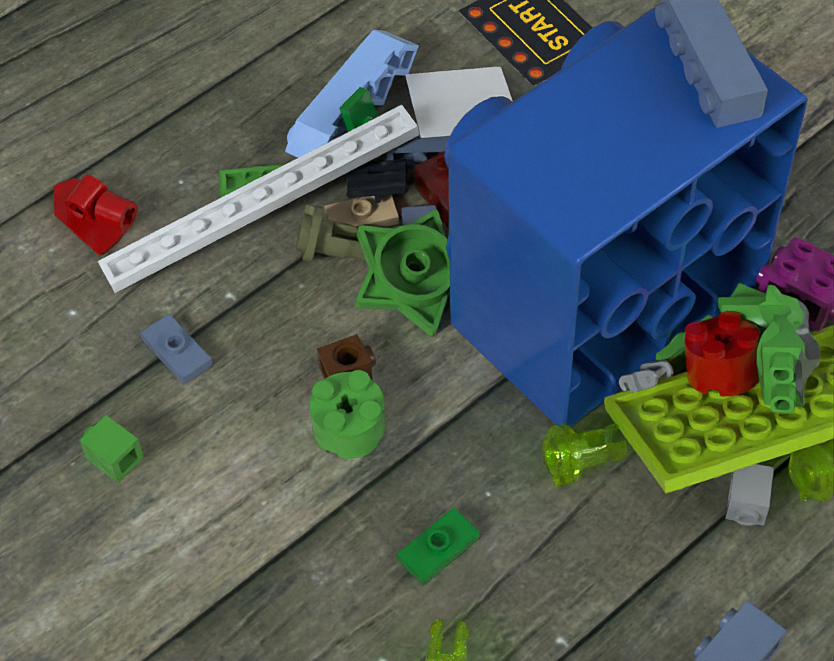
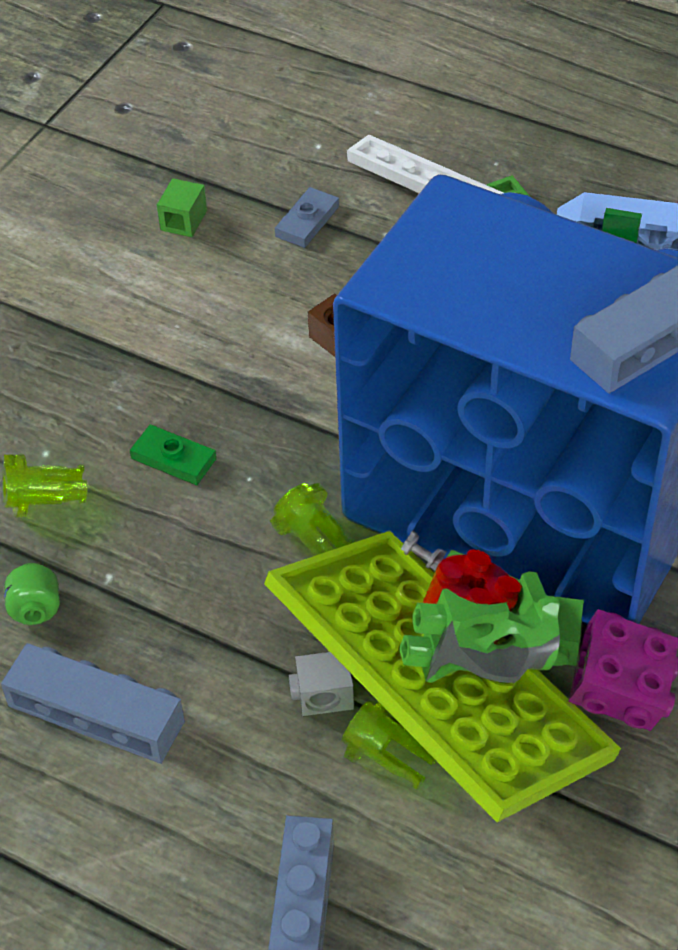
camera: 70 degrees right, 5 degrees down
red panel [54,174,138,256] -> none
bright green brick [309,370,386,459] -> none

